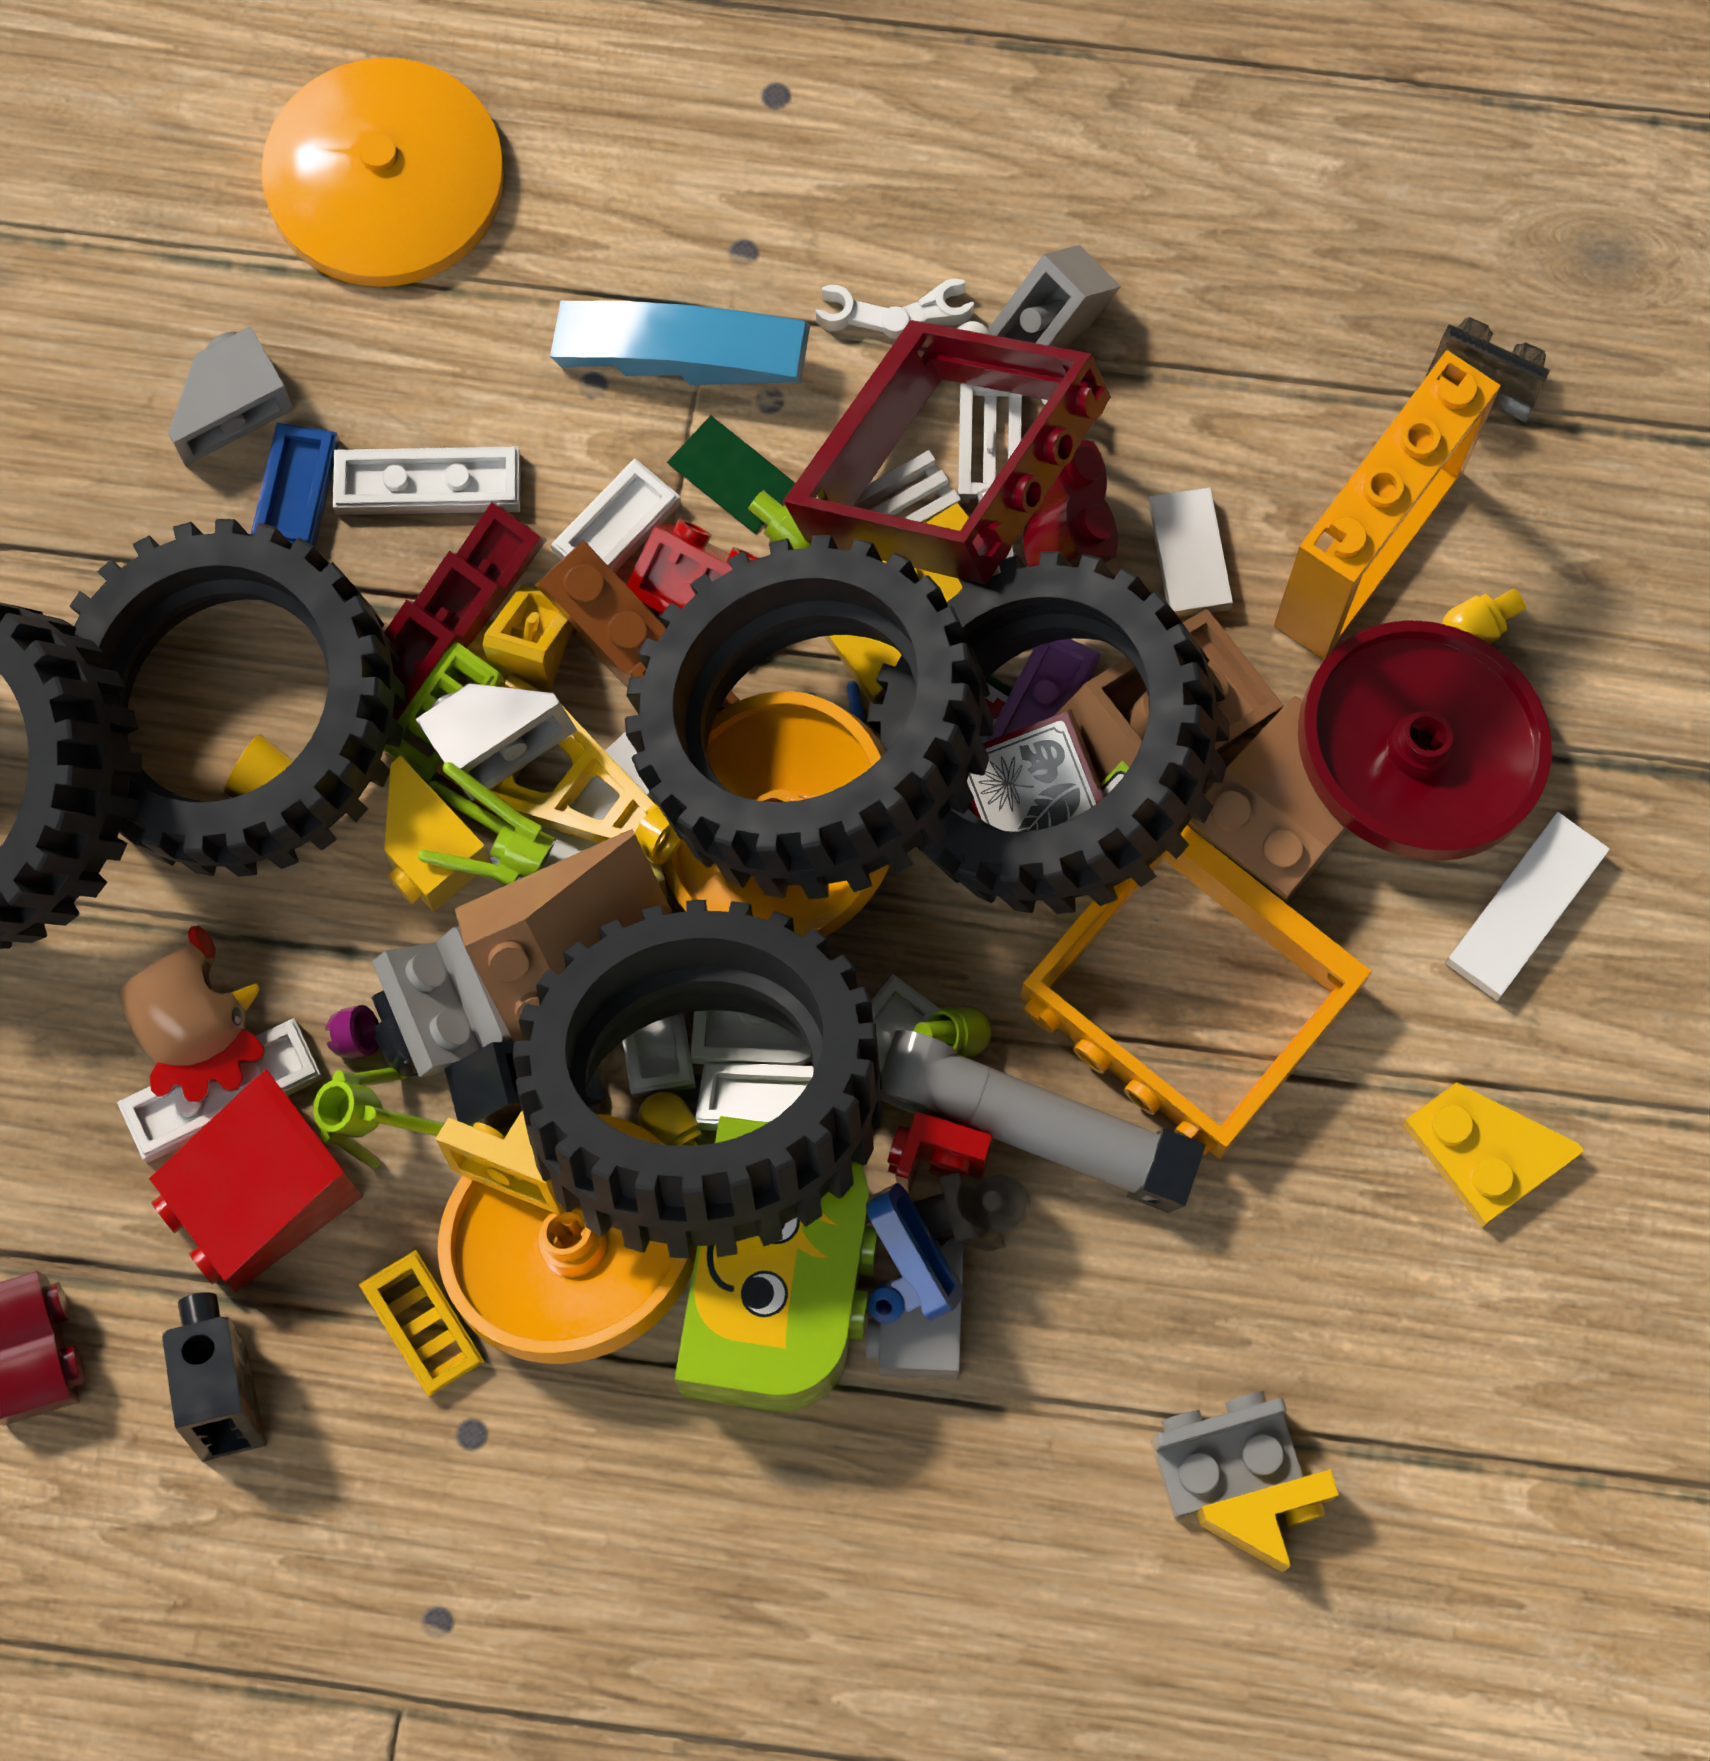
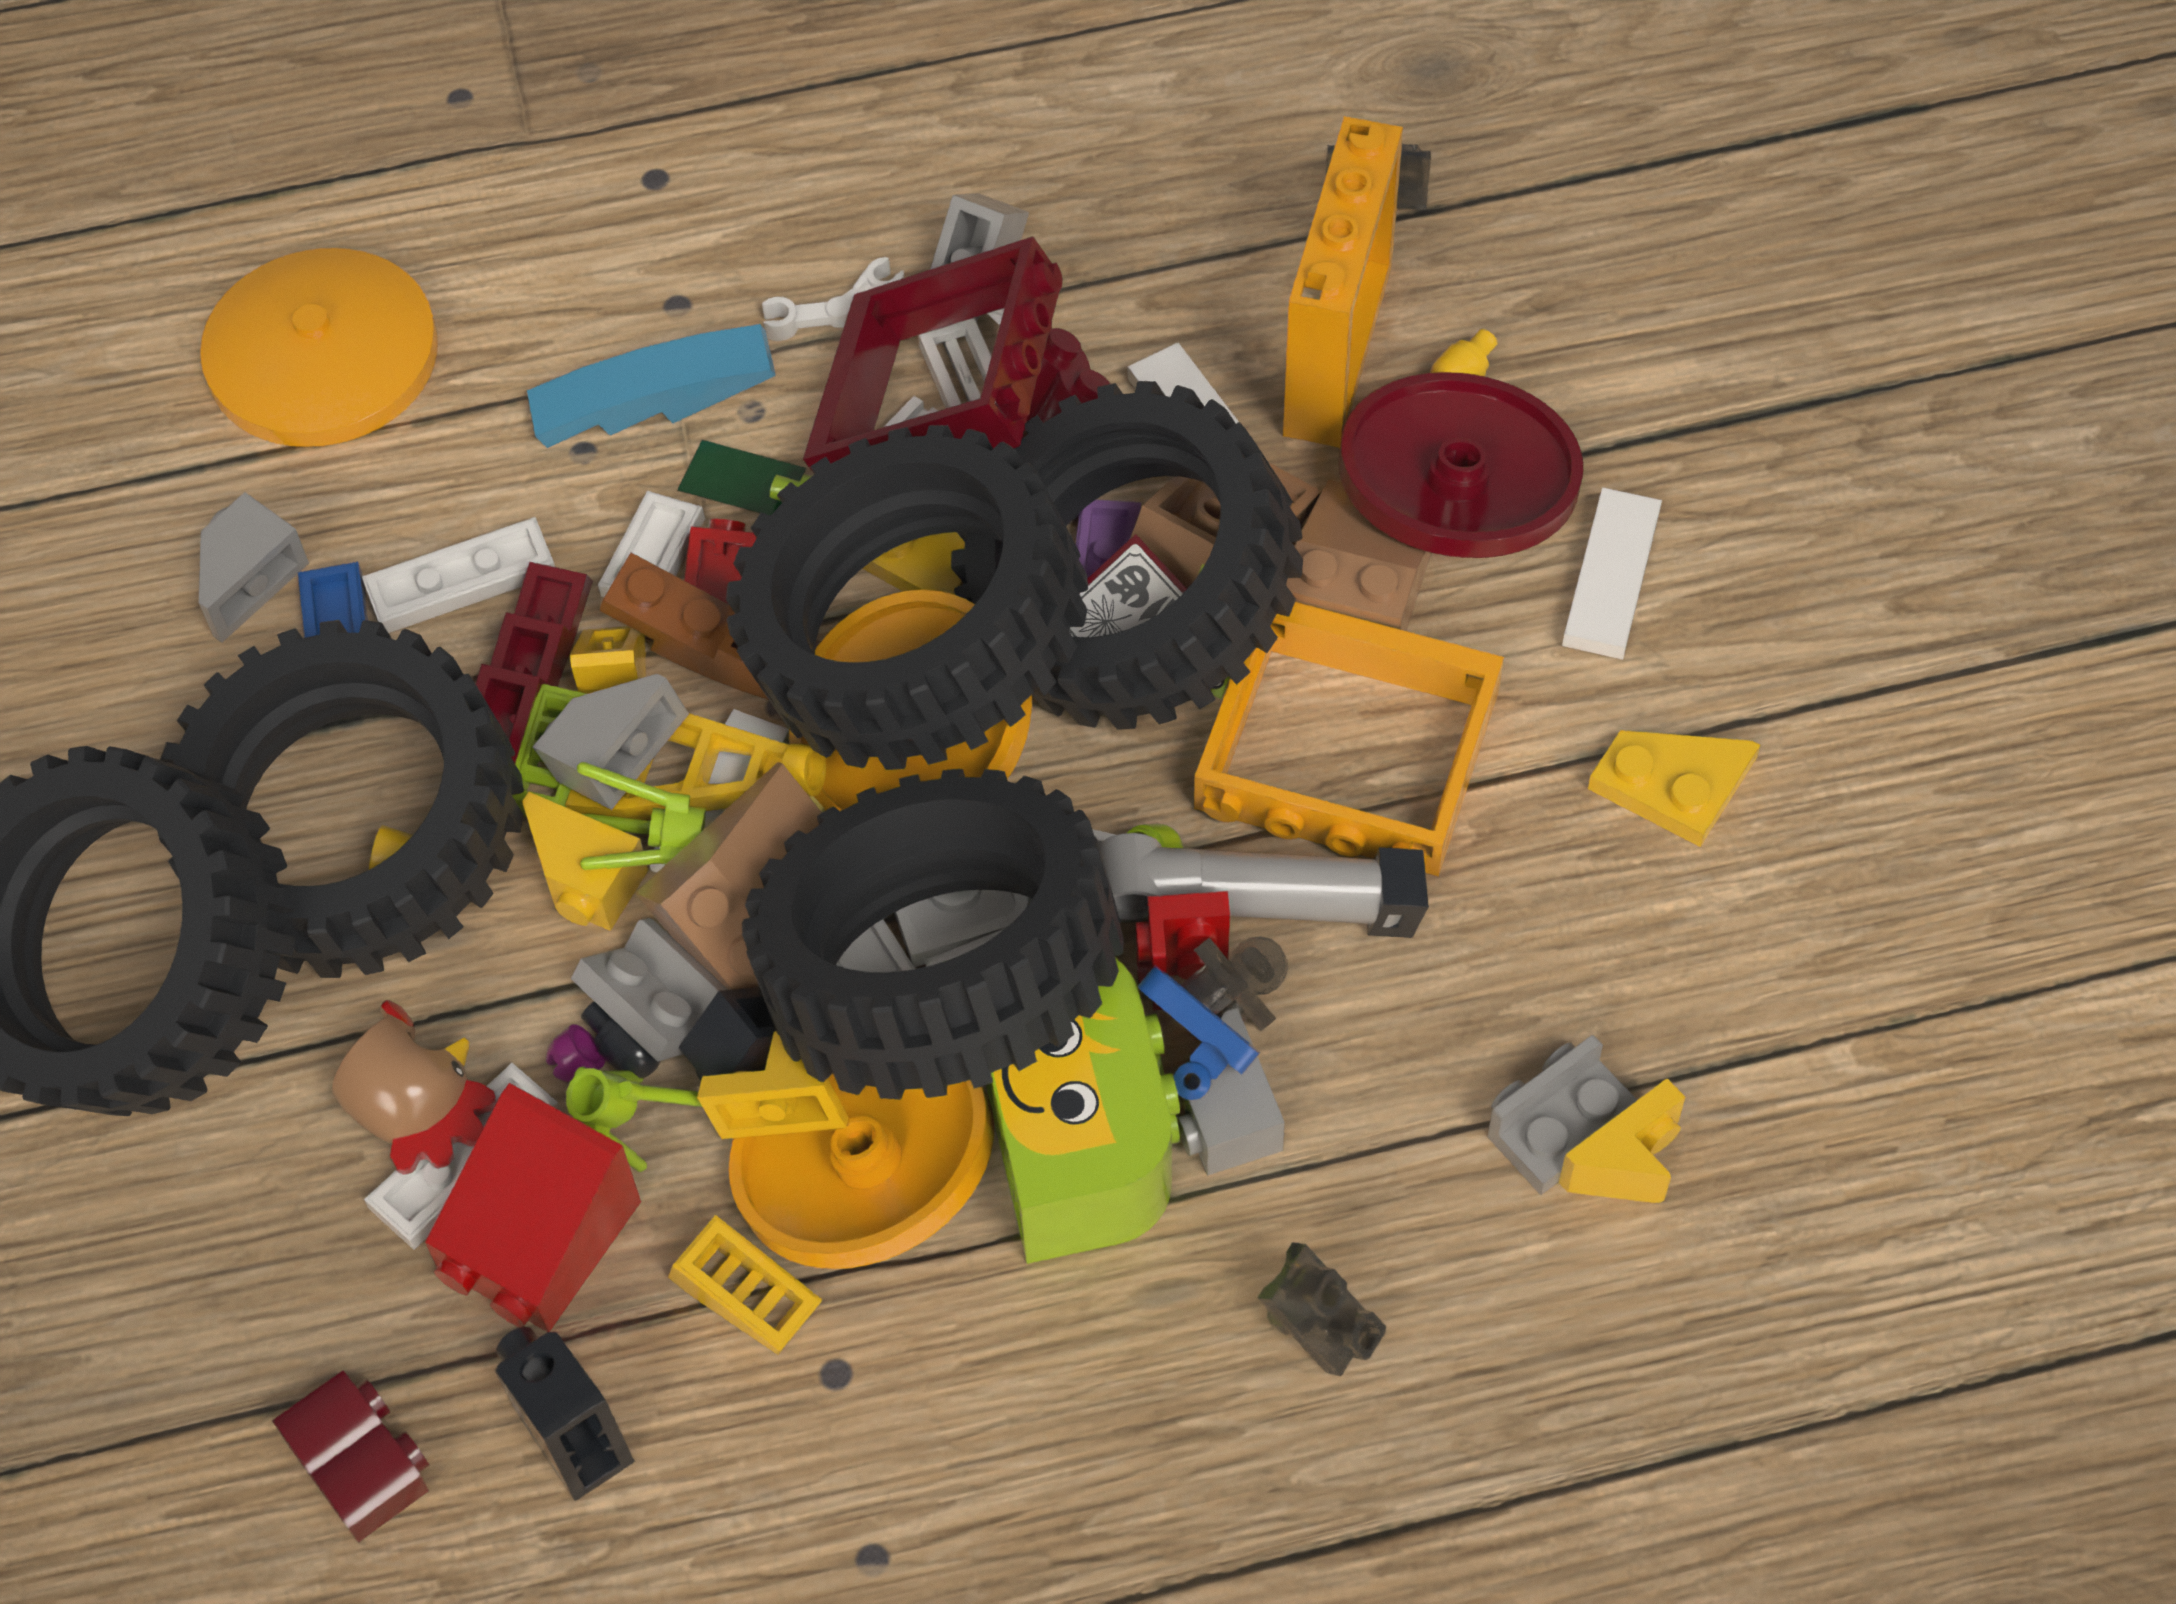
camera: 20 degrees left, 15 degrees down
none -> clear smoke hips [1257,1242,1386,1376]

